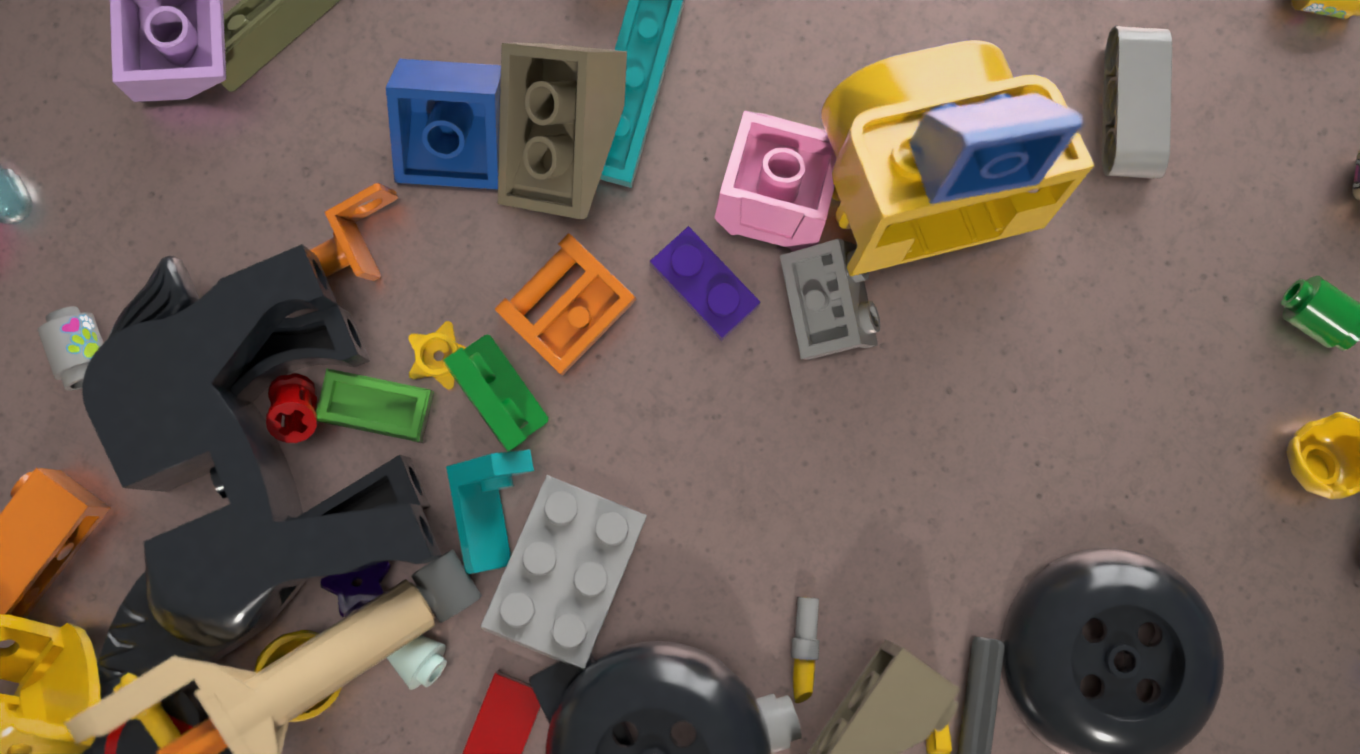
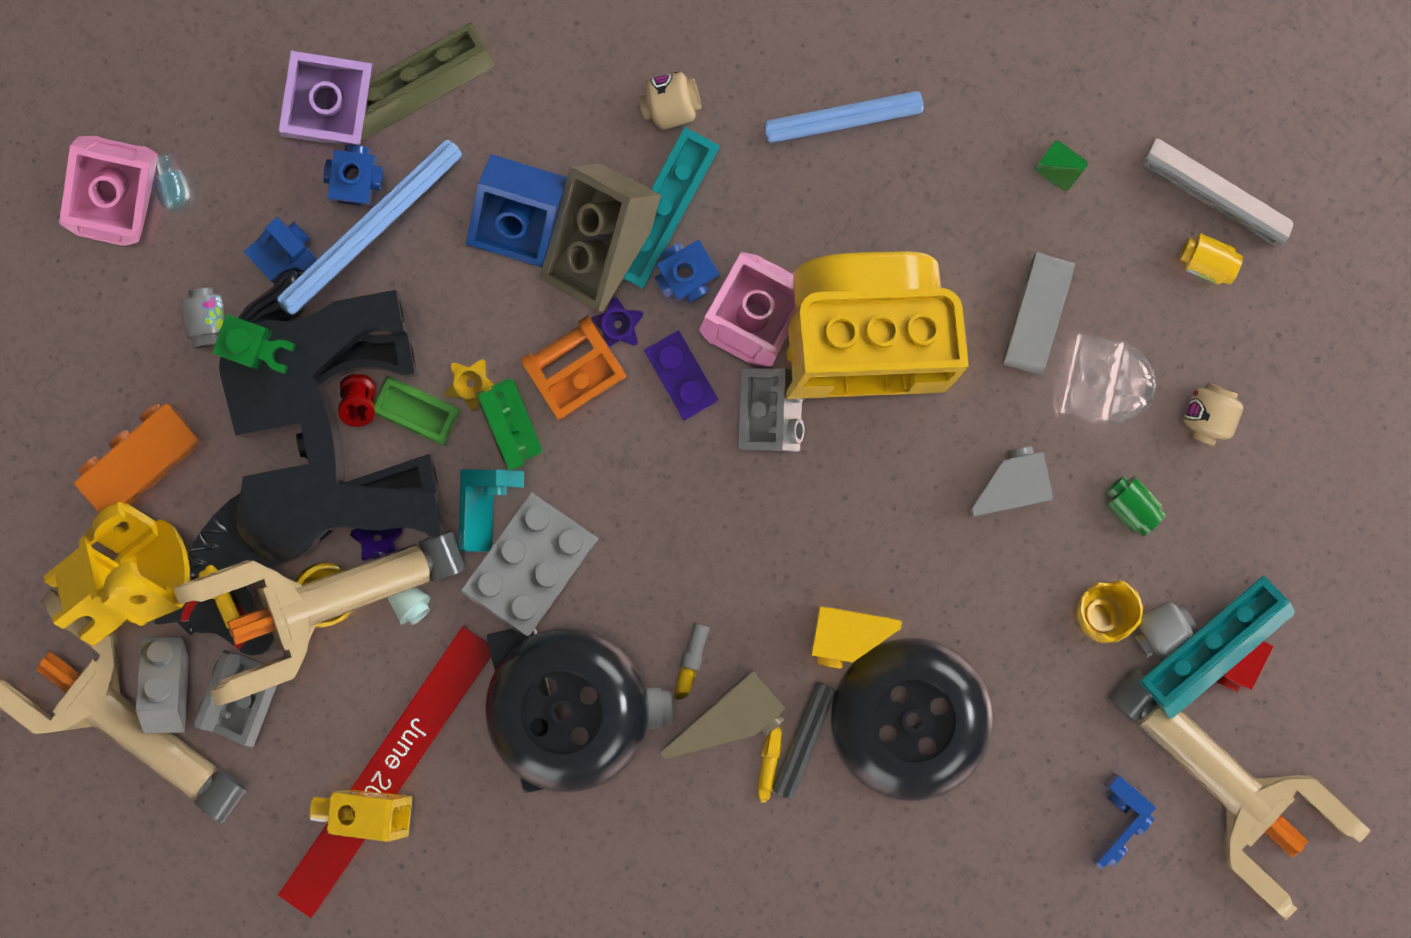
camera: 15 degrees right, 5 degrees up
orange bracket [311,183,399,281] -> none
slope [909,93,1084,204] -> none
none -> green brick [212,314,296,374]
none -> blue brick [244,217,318,284]
none -> light blue axle [277,140,462,315]
none -> blue brick [323,145,384,208]
none -> dark purple plate [591,297,643,347]
none -> blue brick [654,239,720,304]
none -> yellow slope [809,606,902,669]
none -> light grey slope [969,446,1054,517]
none -> clear slope [1061,333,1156,424]

